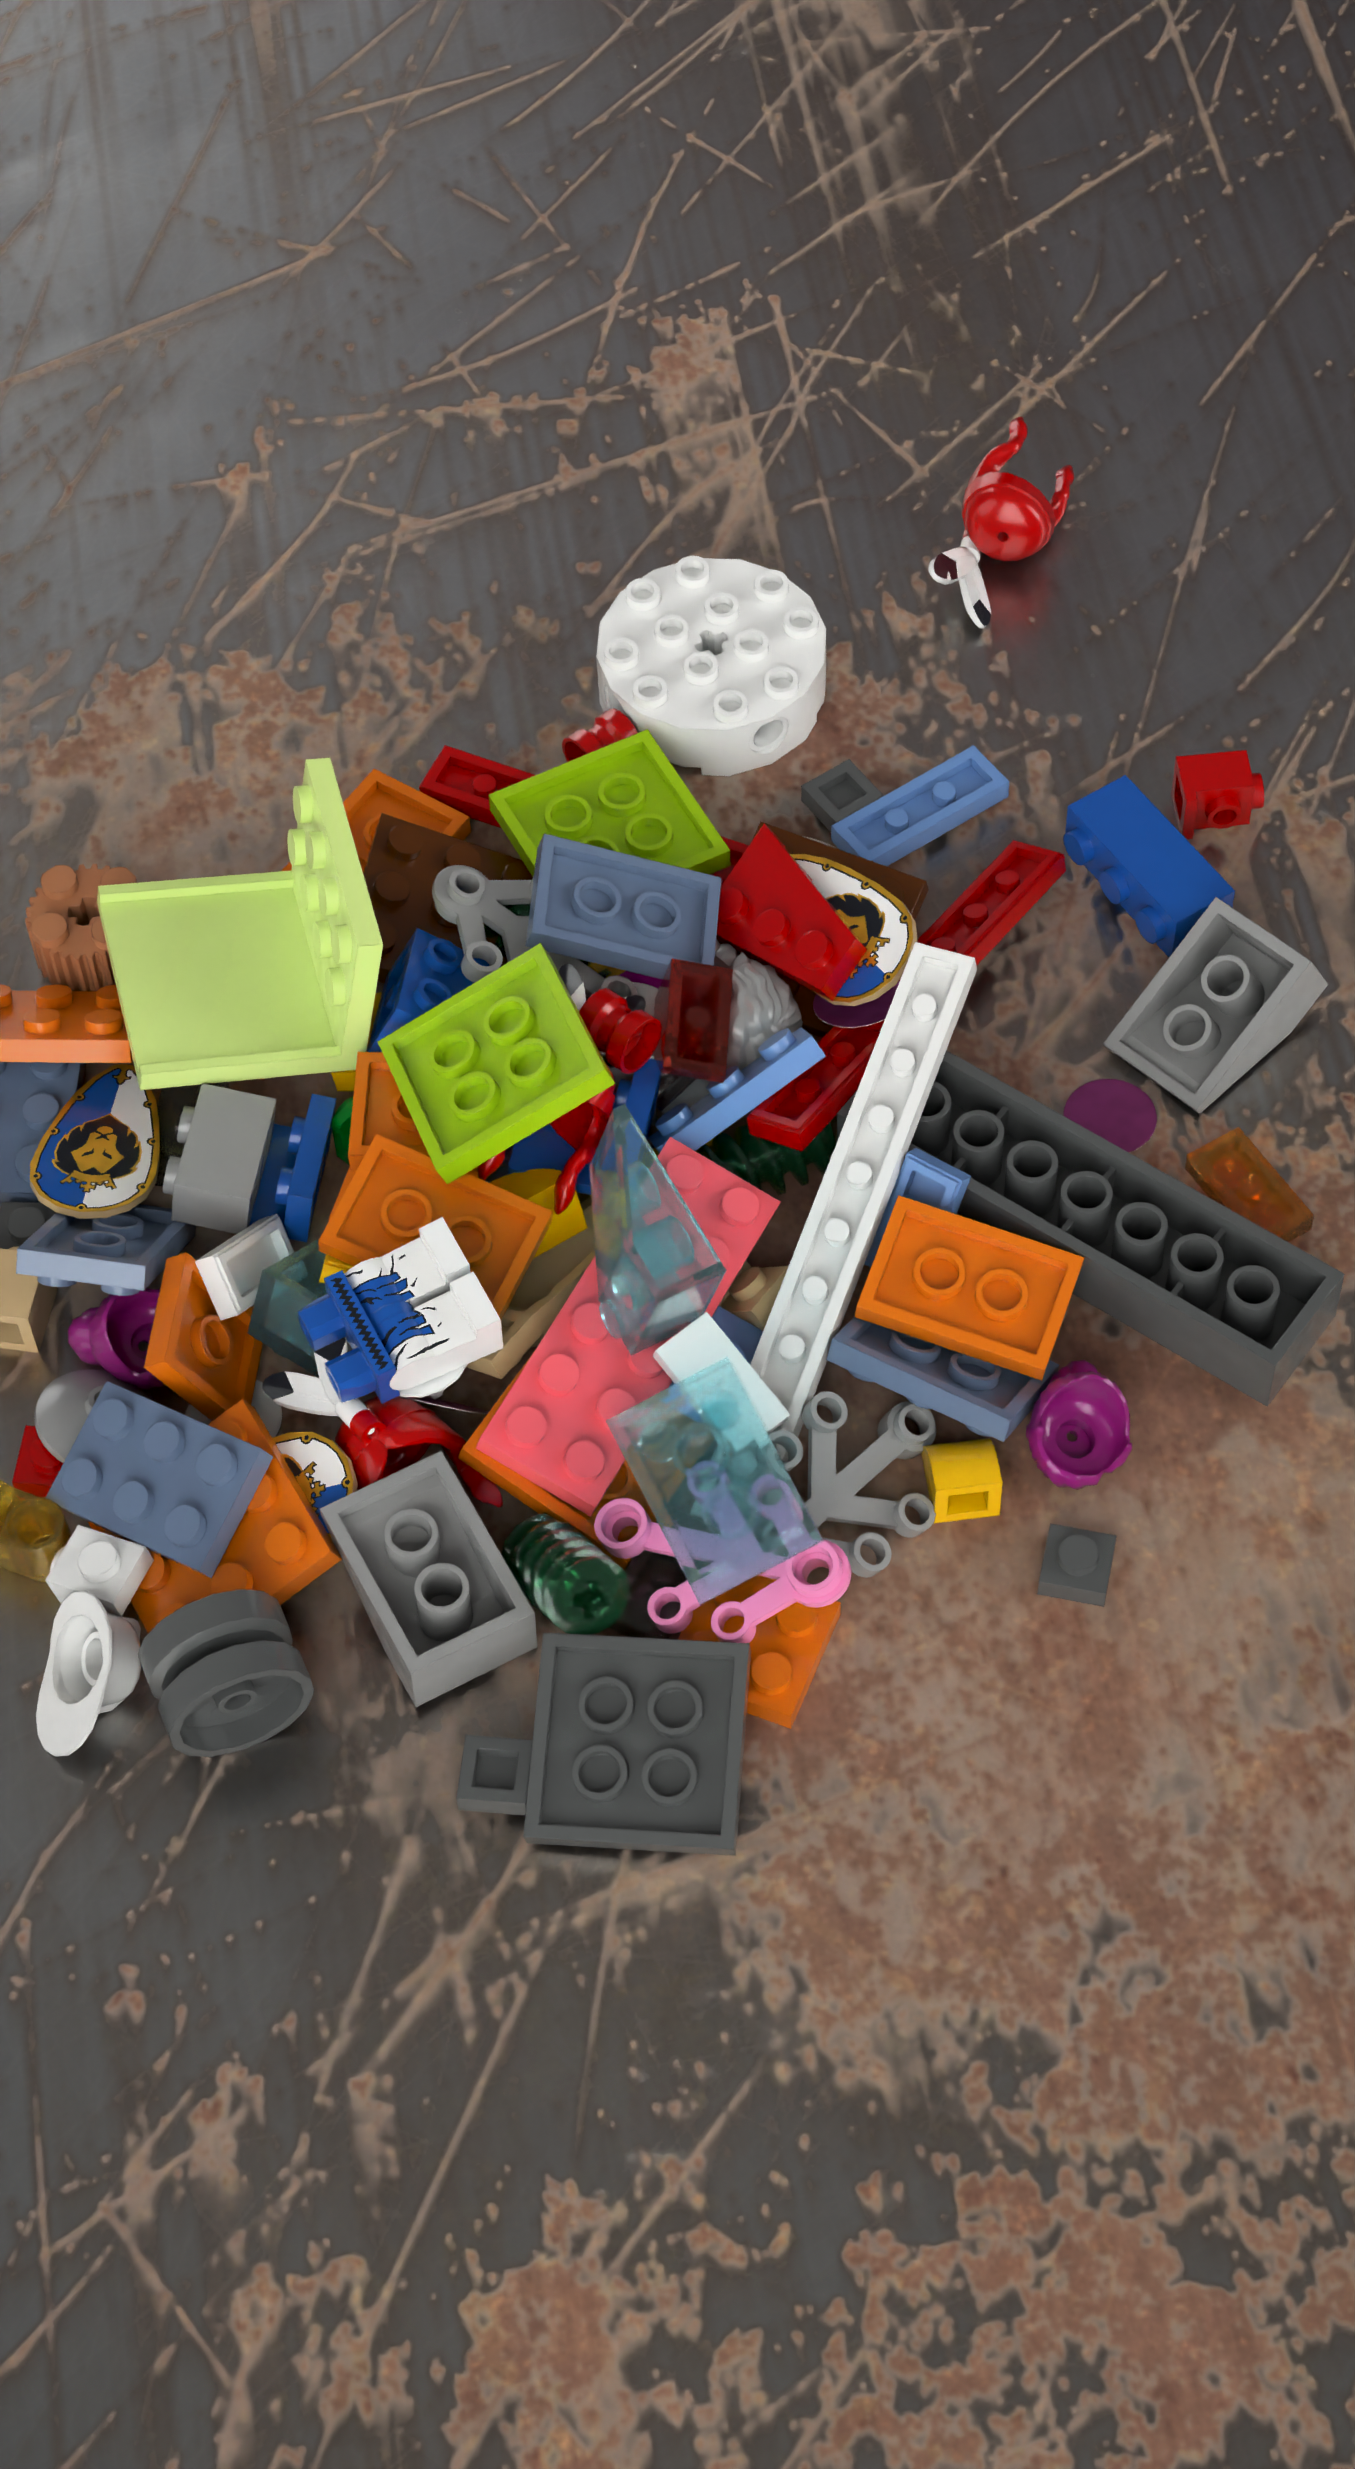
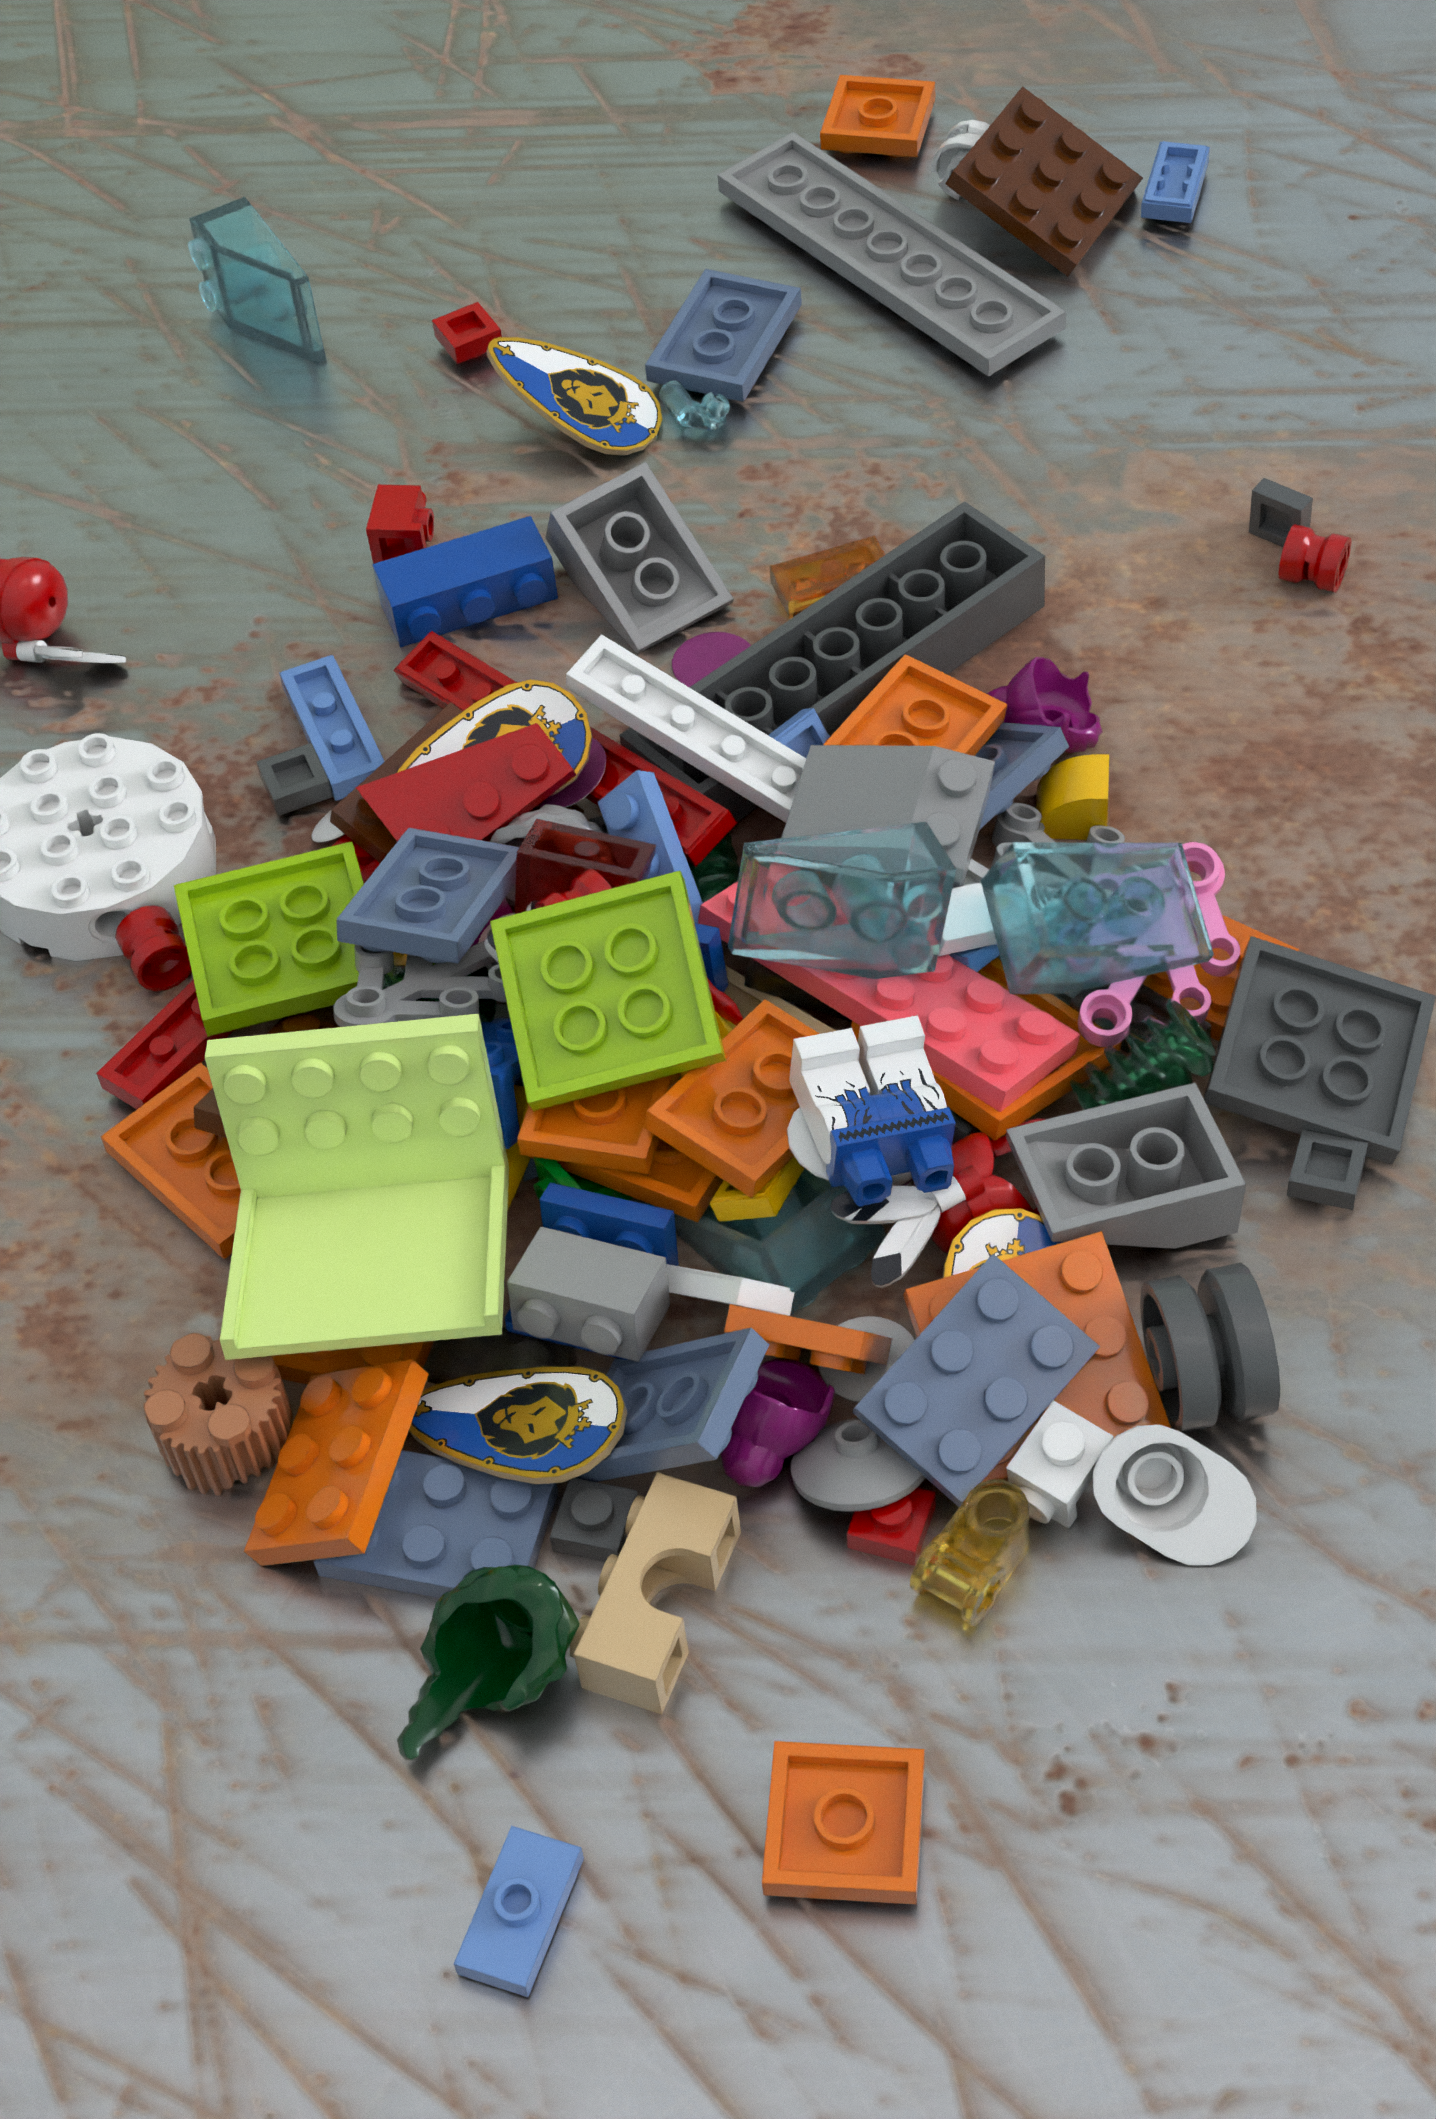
camera: 75 degrees left, 5 degrees down
dark grey plate [1037,1523,1117,1607] -> none
none -> light grey slope [777,745,995,894]

